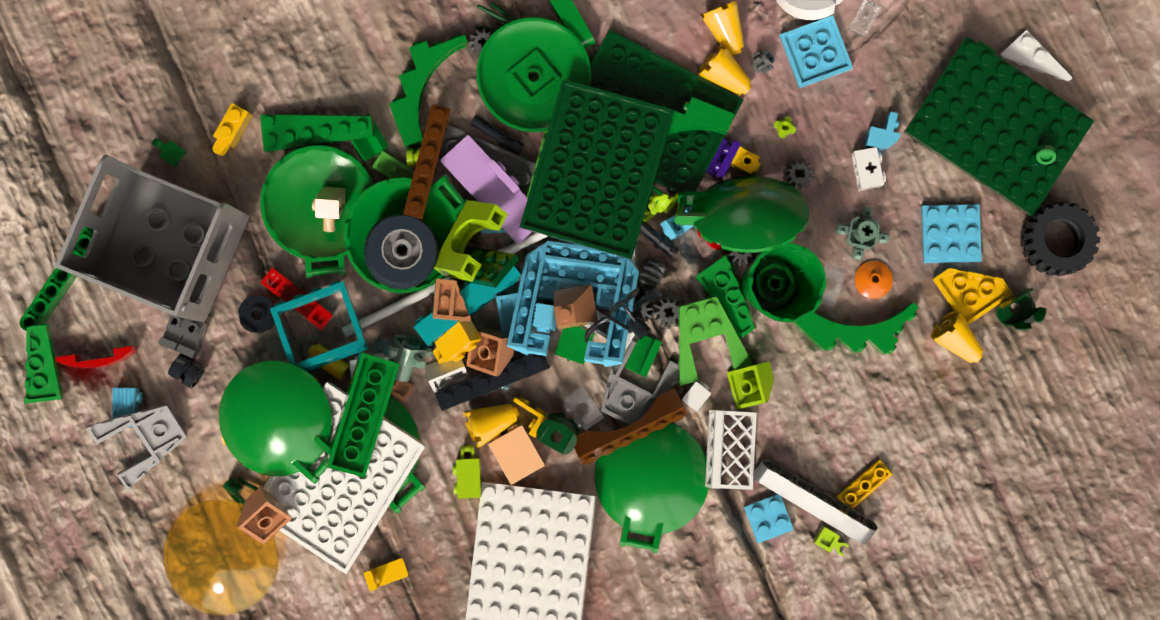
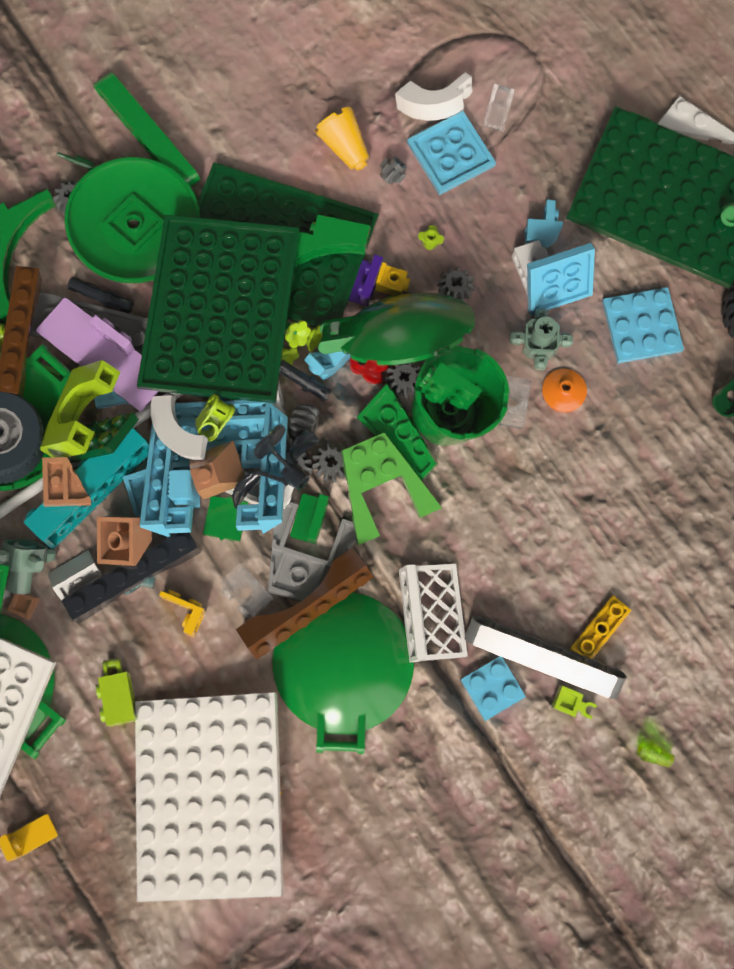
camera: 10 degrees left, 10 degrees down
yellow brick [433,321,482,364] -> none
yellow cone [463,404,519,447] -> none
light nougat brick [488,424,545,485] -> none
dark green piece [536,413,581,455] -> none
white brick [681,381,711,412] -> none
yellow cone [698,44,752,95] -> none
lime slope [727,361,774,410] -> none
green arch [791,302,919,355] -> none
yellow cone [930,311,983,363] -> none
yellow plate [932,268,1013,325] -> none
none -> white tile [151,395,208,460]
none -> lime piece [195,394,235,442]
none -> green plate [419,363,482,410]
none -> medium azure plate [527,243,595,316]
none -> clear neon green cone [636,738,674,768]

